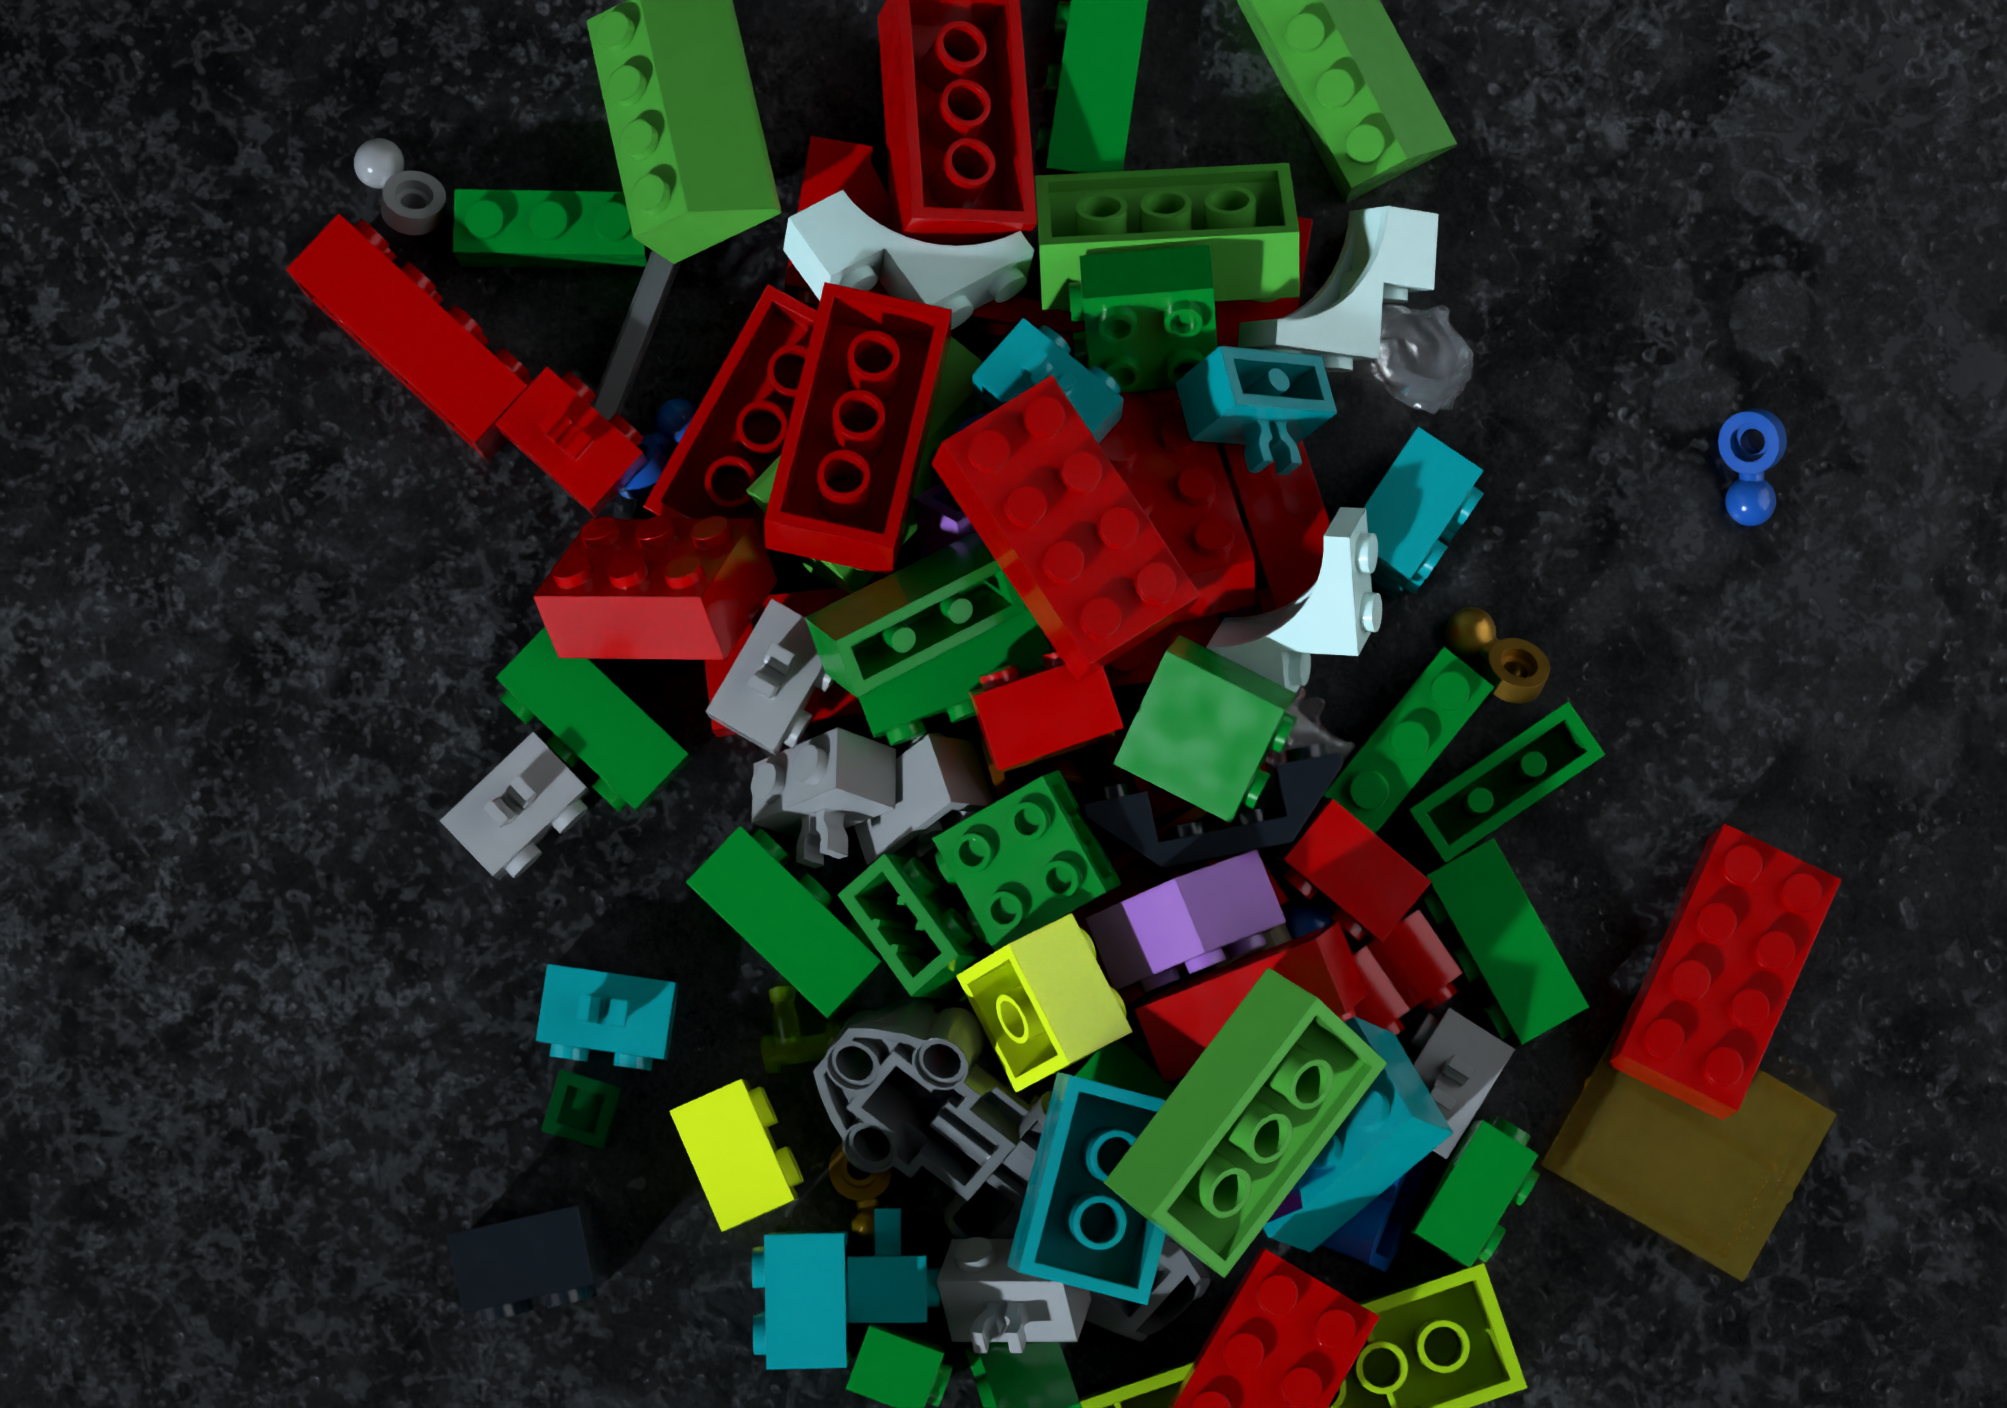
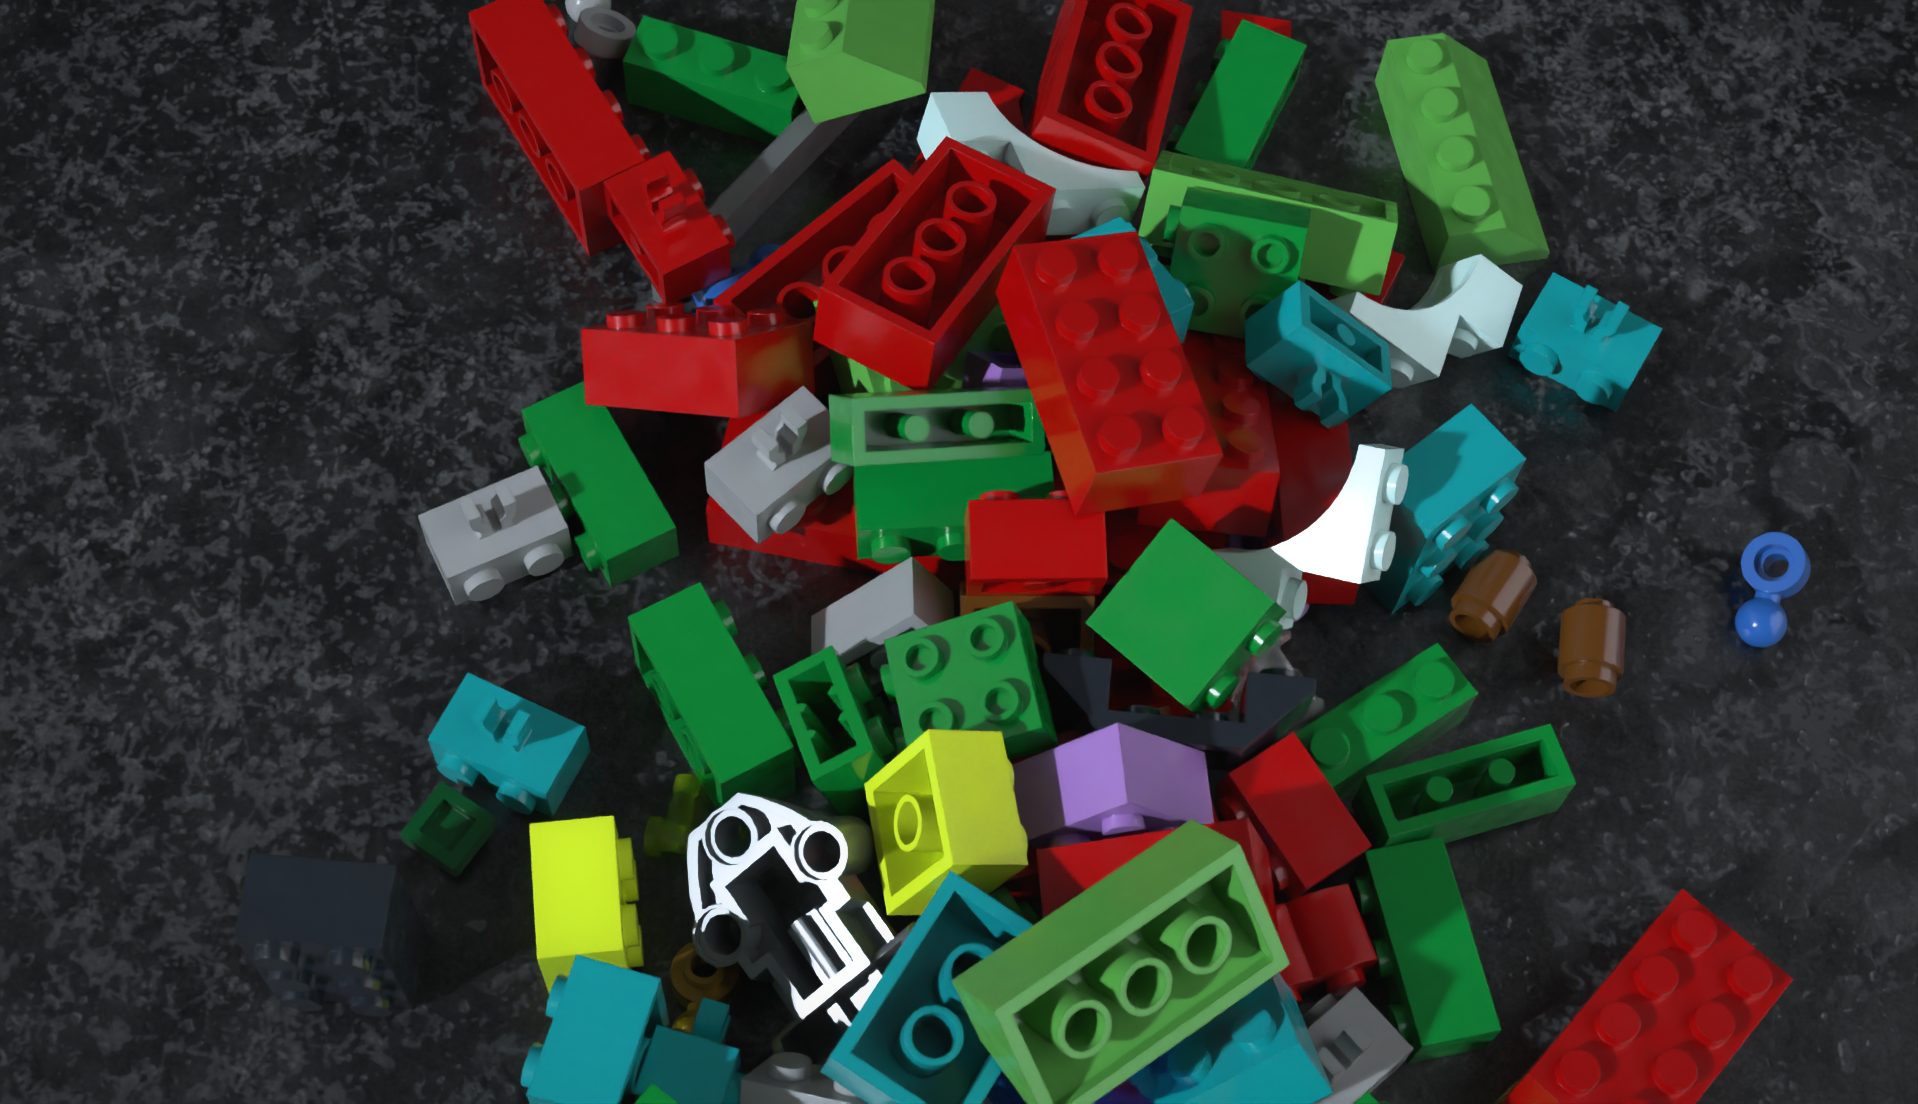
camera: 15 degrees right, 20 degrees down
light grey brick [751,727,896,869] -> none
clear hair [1369,304,1474,415] -> none
pearl gold plate [1445,607,1550,704] -> none
none -> reddish brown brick [1449,548,1537,644]
none -> teal brick [1508,272,1662,412]
none -> reddish brown brick [1558,598,1626,698]

